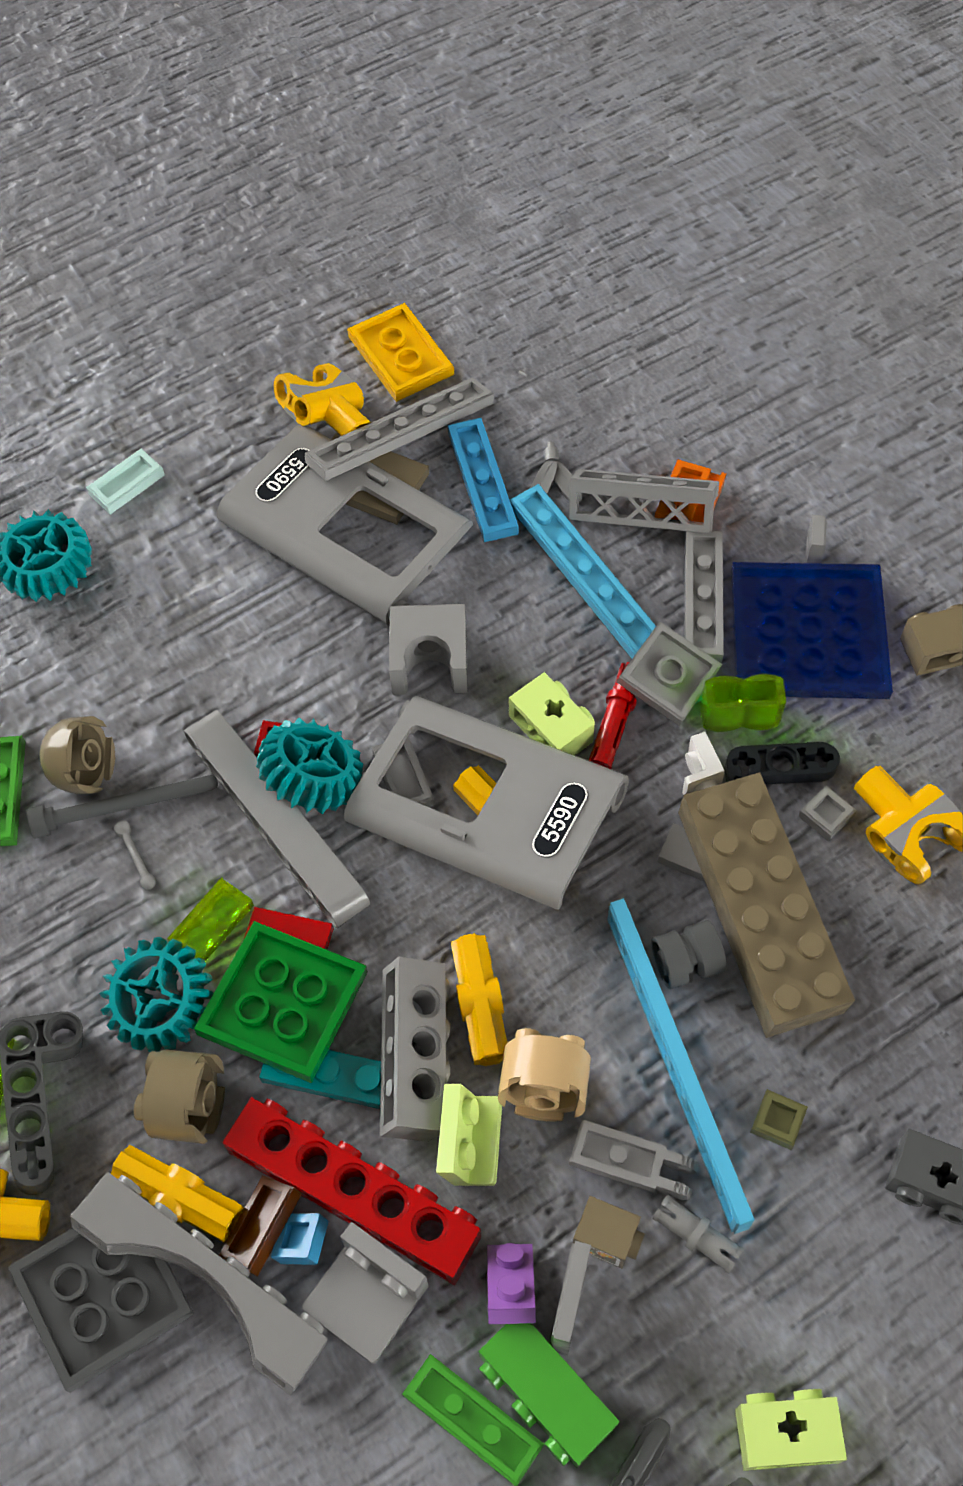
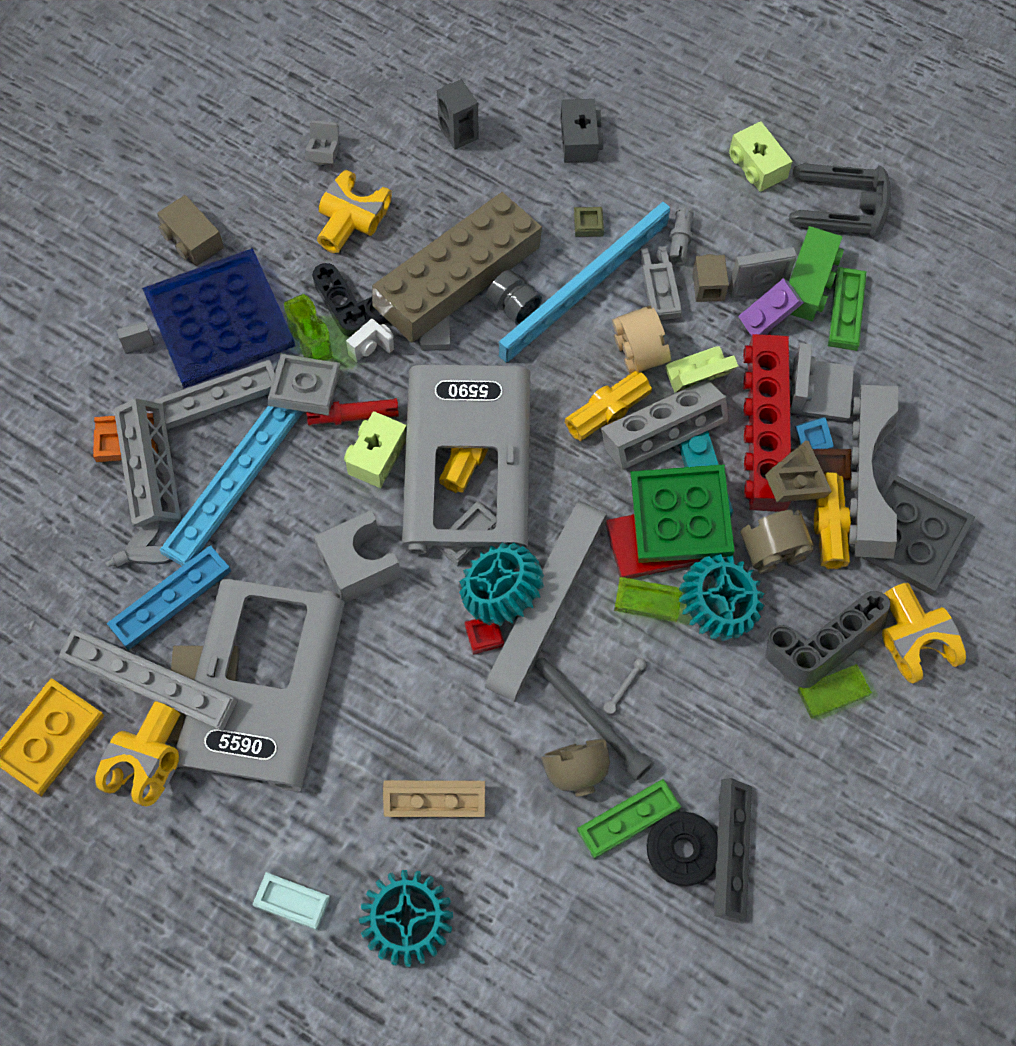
camera: 120 degrees left, 5 degrees up
light grey tile [798,786,857,841] -> none
none -> tan plate [383,780,485,817]
none -> dark tan wing [765,441,832,502]

